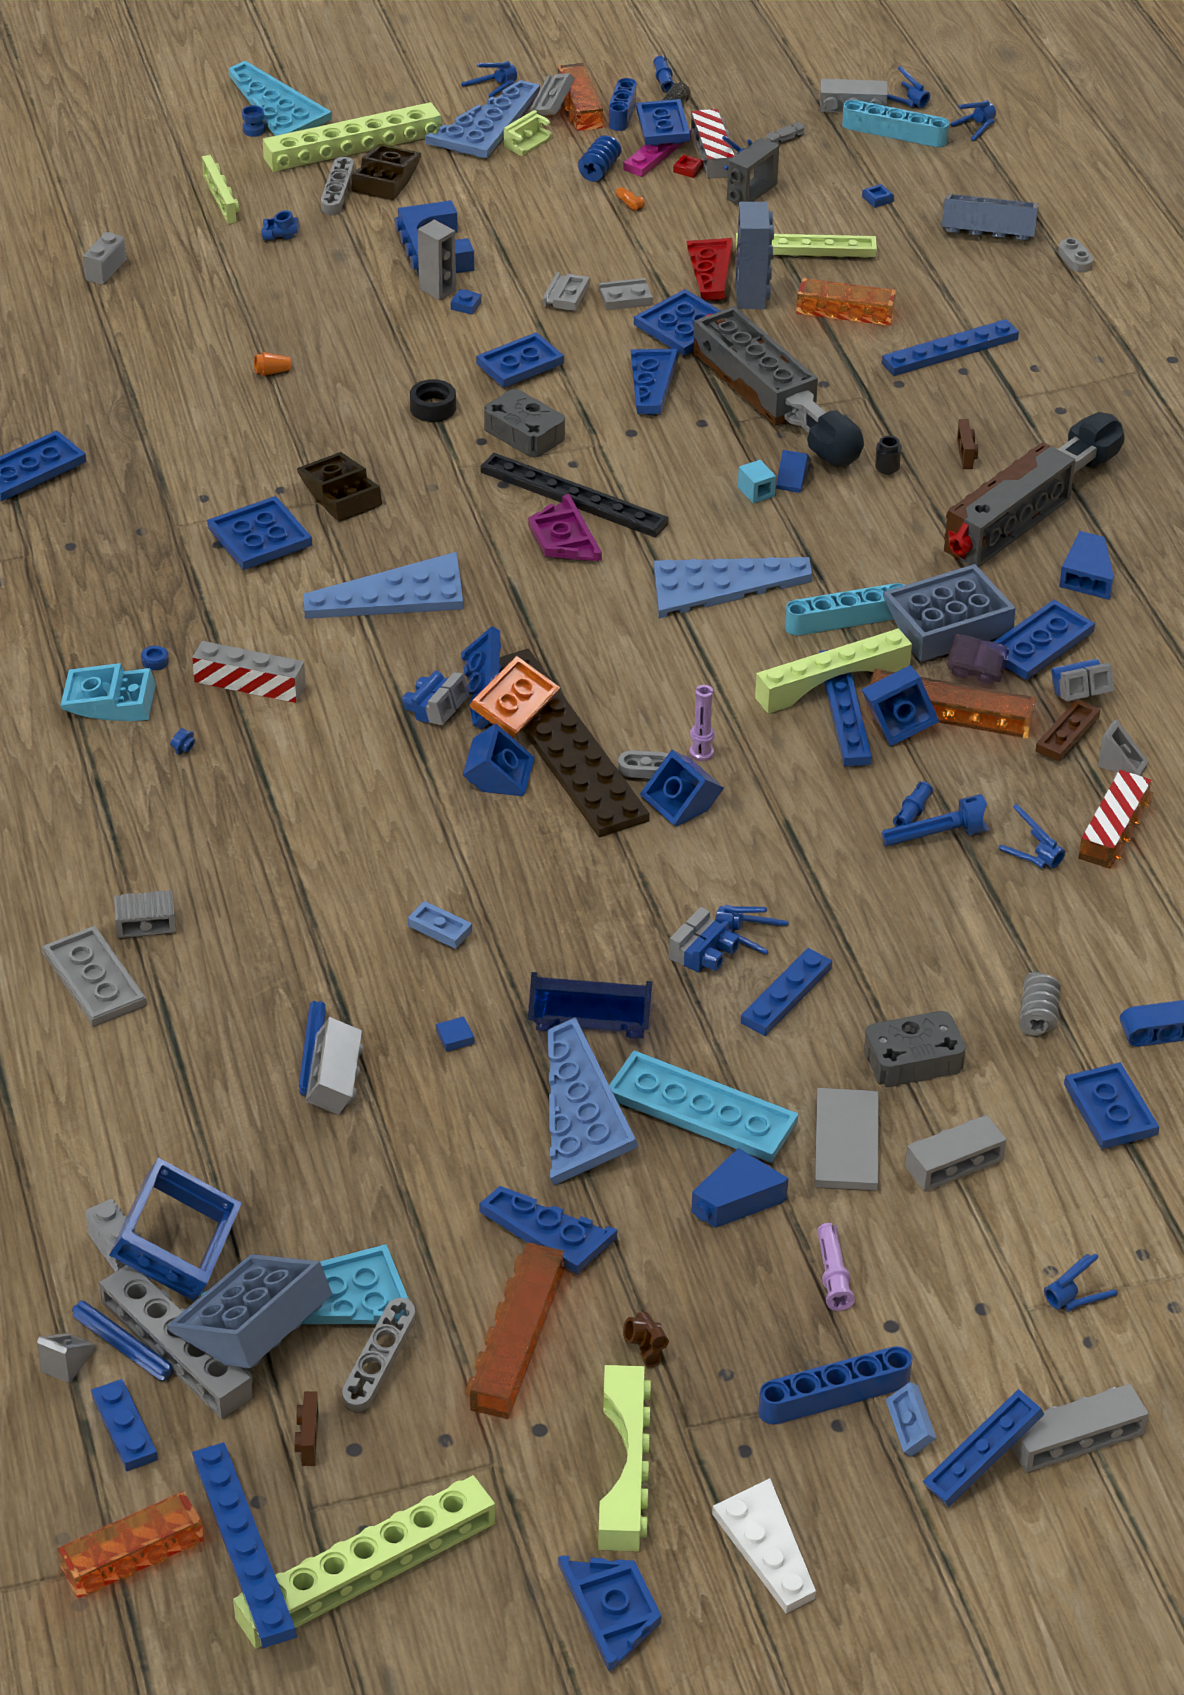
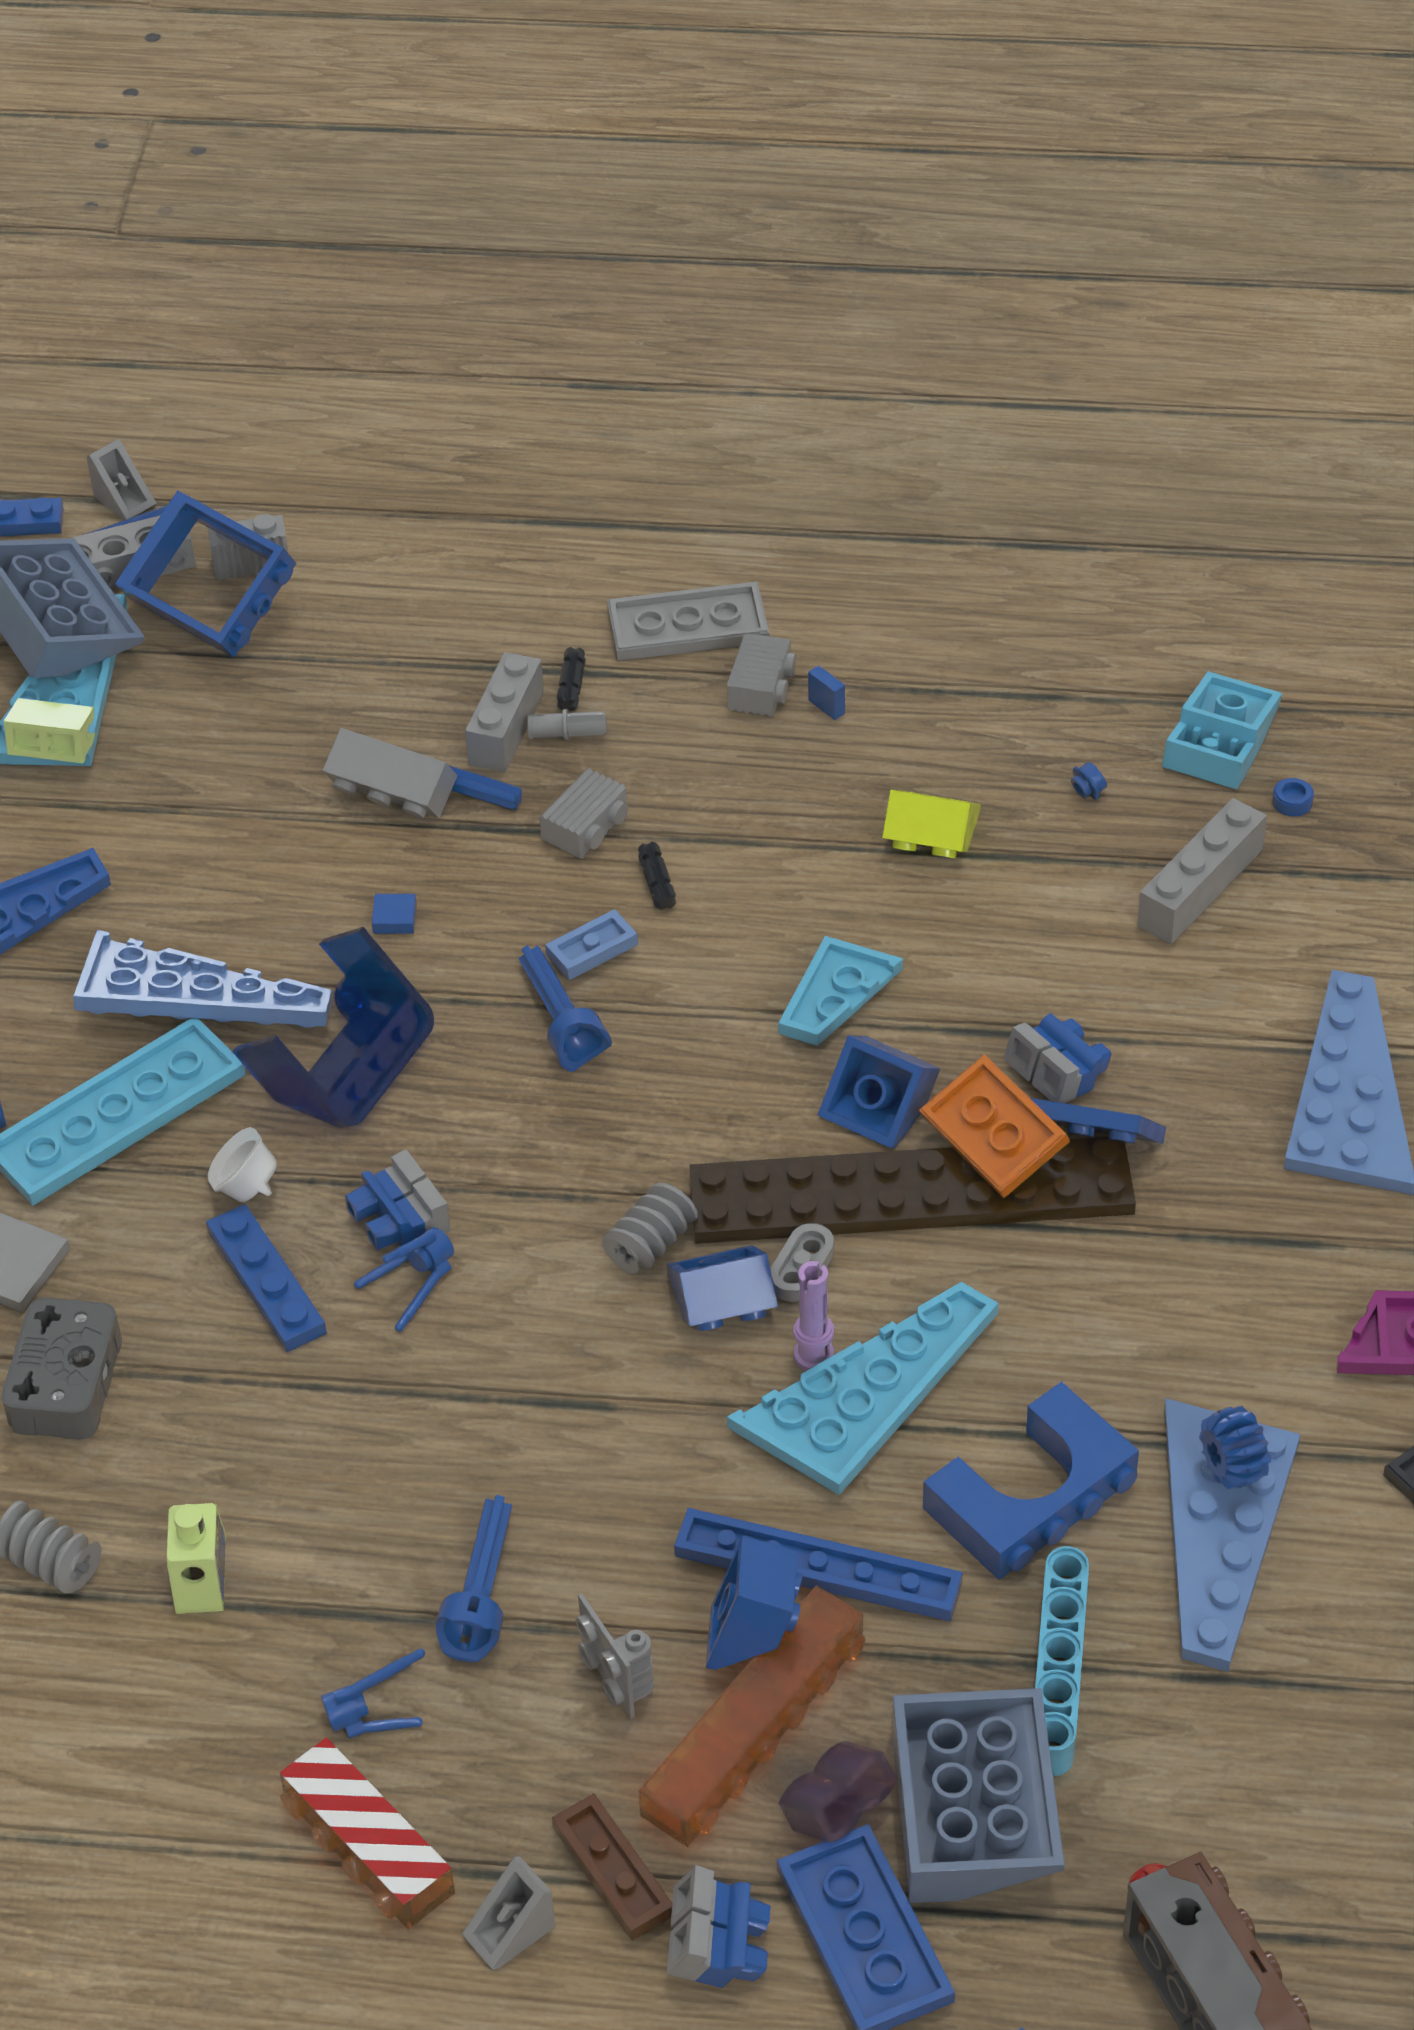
camera: 115 degrees right, 5 degrees up
yellowish green arch [755,628,912,714] -> none
blue pin [893,781,934,827] -> none
none -> yellowish green hinge [4,698,95,763]
none -> yellowish green torso [167,1503,226,1614]
none -> white piece [207,1127,277,1202]
none -> light grey brick [465,652,544,772]
none -> blue piece [518,945,612,1072]
none -> light grey axle [528,709,607,741]
none -> light grey brick [539,768,629,859]
none -> black axle [557,647,586,711]
none -> light grey hinge [575,1594,654,1719]
none -> light grey piece [603,1182,698,1274]
none -> black axle [638,841,676,910]
none -> medium azure wing [727,1282,999,1495]
none -> medium azure wing [778,936,903,1046]
none -> blue tile [808,665,845,720]
none -> neon yellow slope [882,790,981,858]
none -> blue arch [923,1381,1139,1580]
none -> blue gear [1199,1406,1271,1489]

